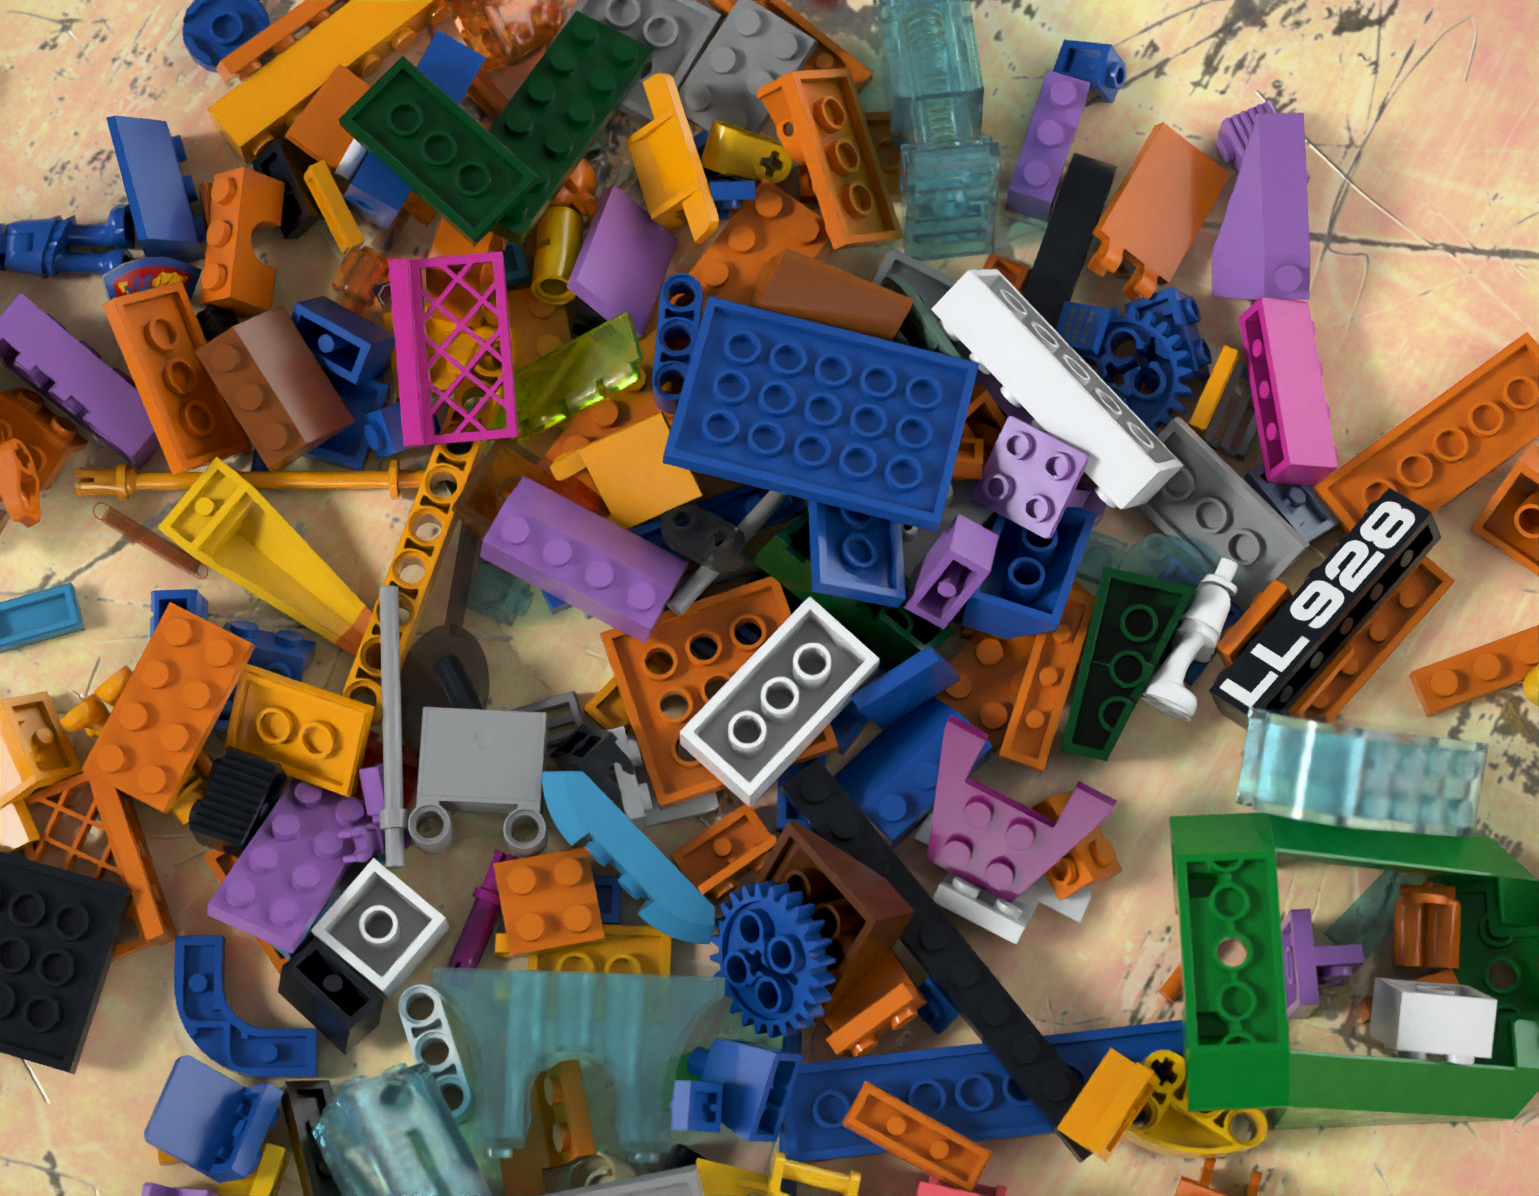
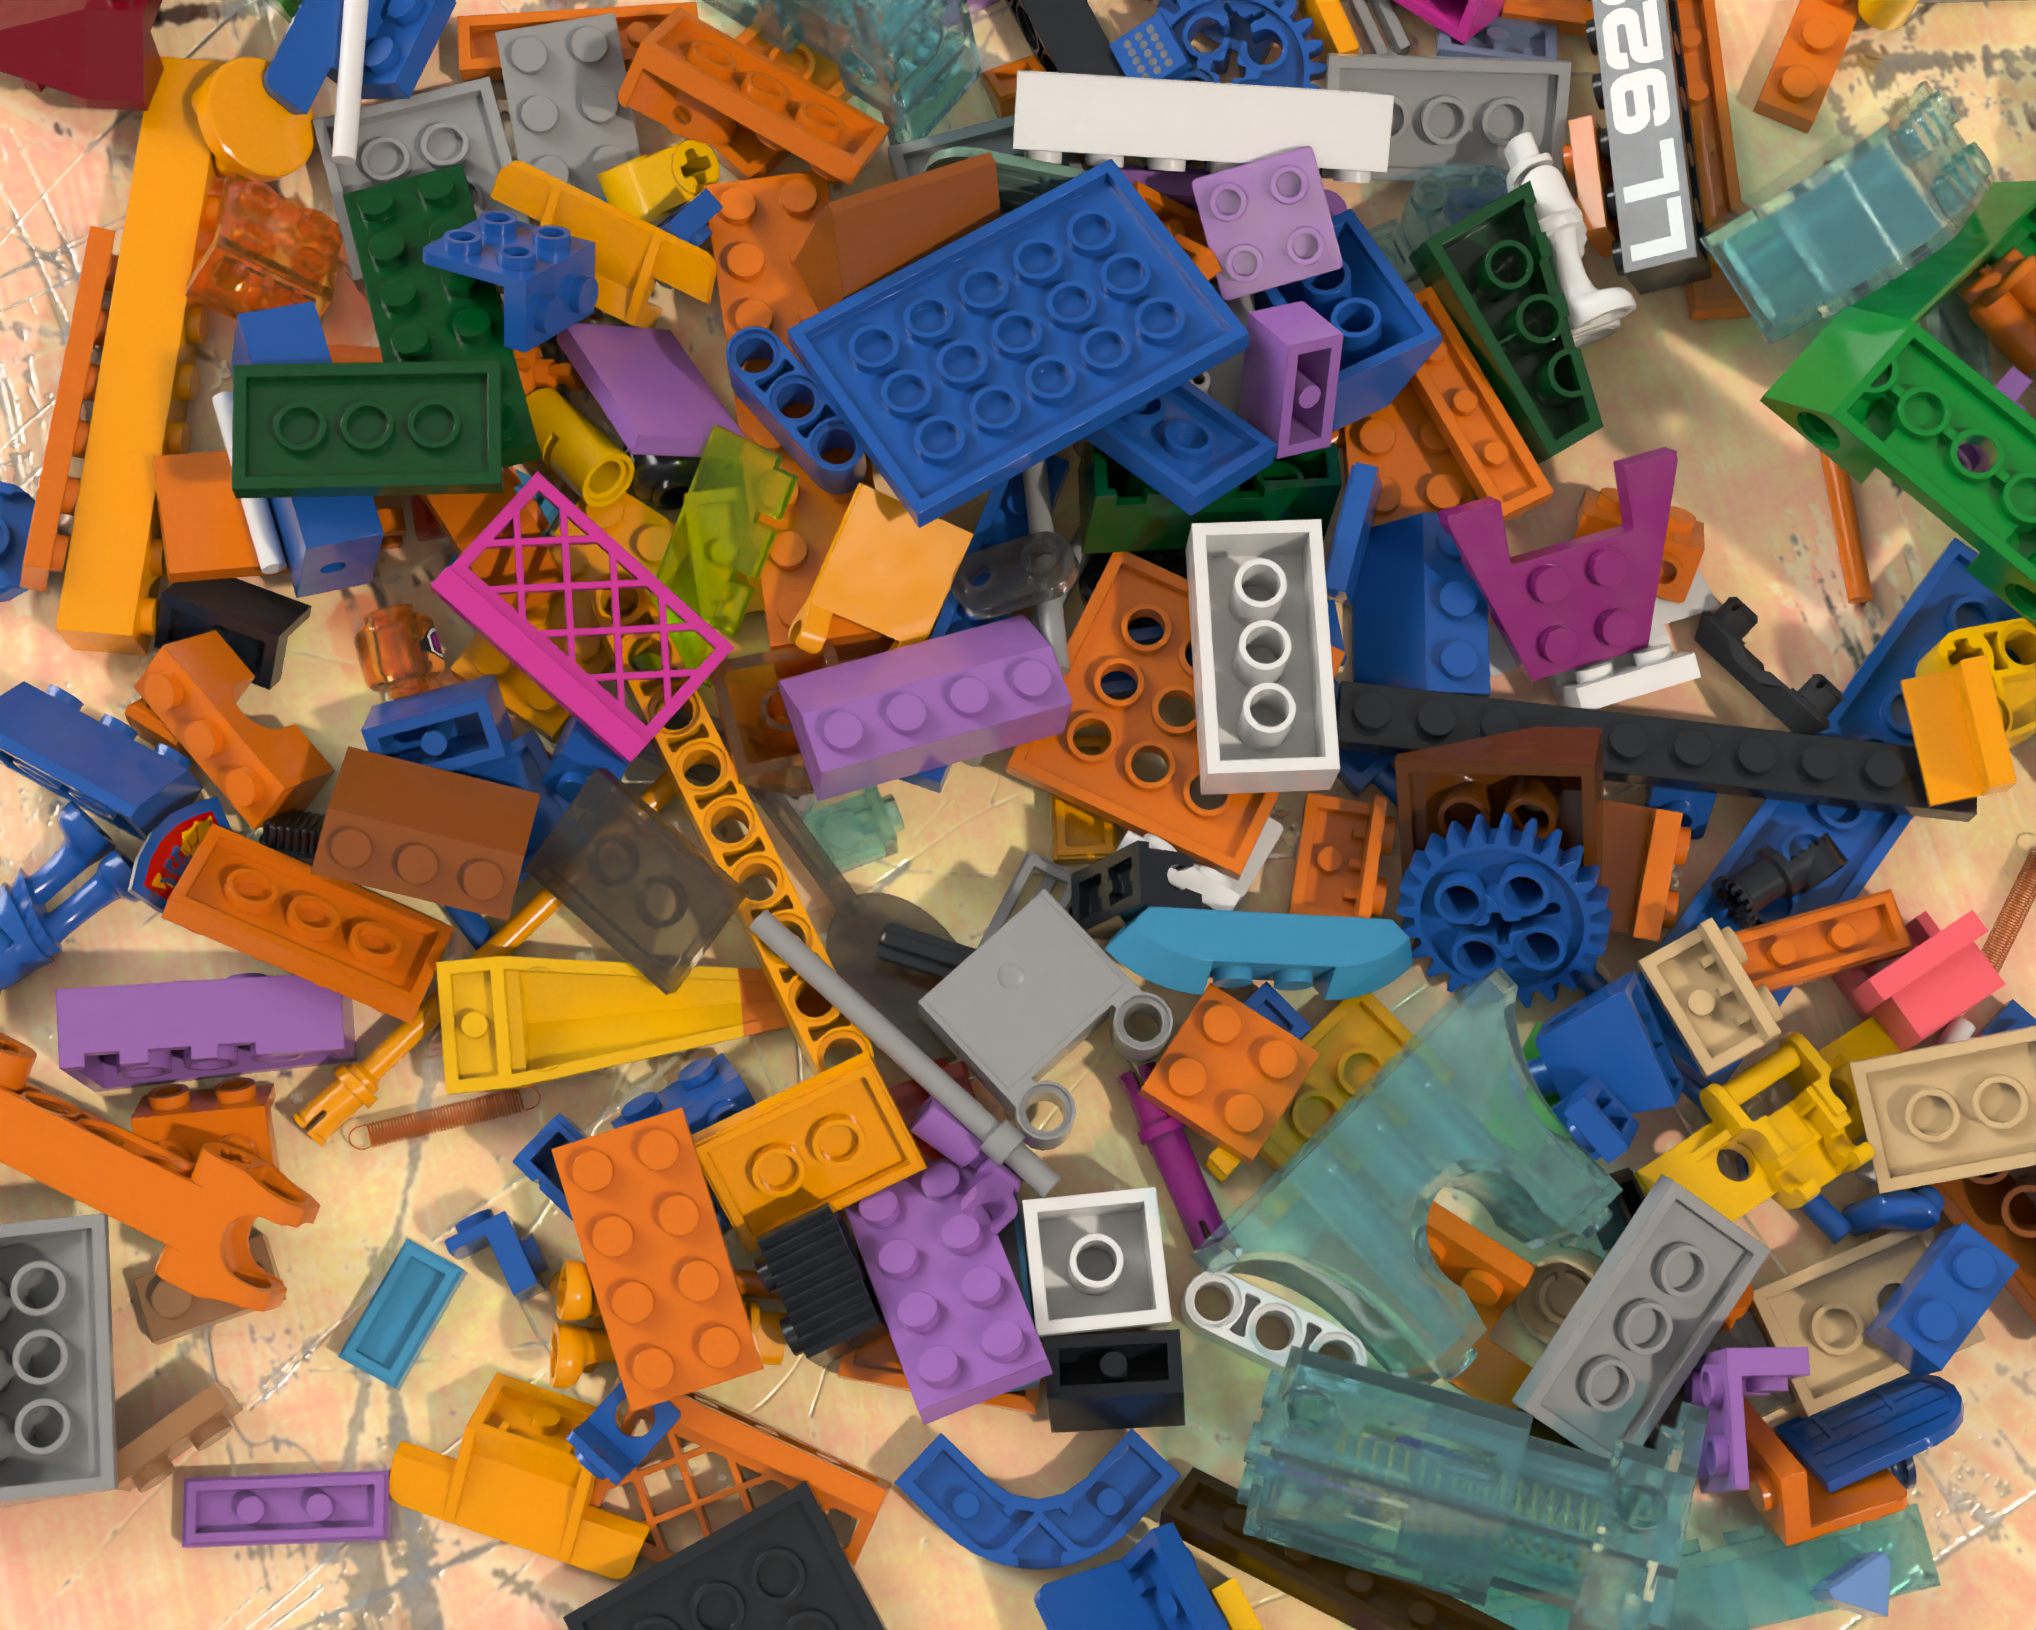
camera: 50 degrees left, 0 degrees up
light orange tile [303,160,365,255] -> none
none -> blue bracket [423,210,599,353]
none -> blue bracket [444,1209,549,1302]
none -> clear smoke tile [525,768,749,995]
none -> blue bracket [566,1381,681,1485]
none -> tan bracket [1637,917,1783,1079]
none -> black piece [1694,597,1843,735]
none -> black connector [1710,833,1849,929]

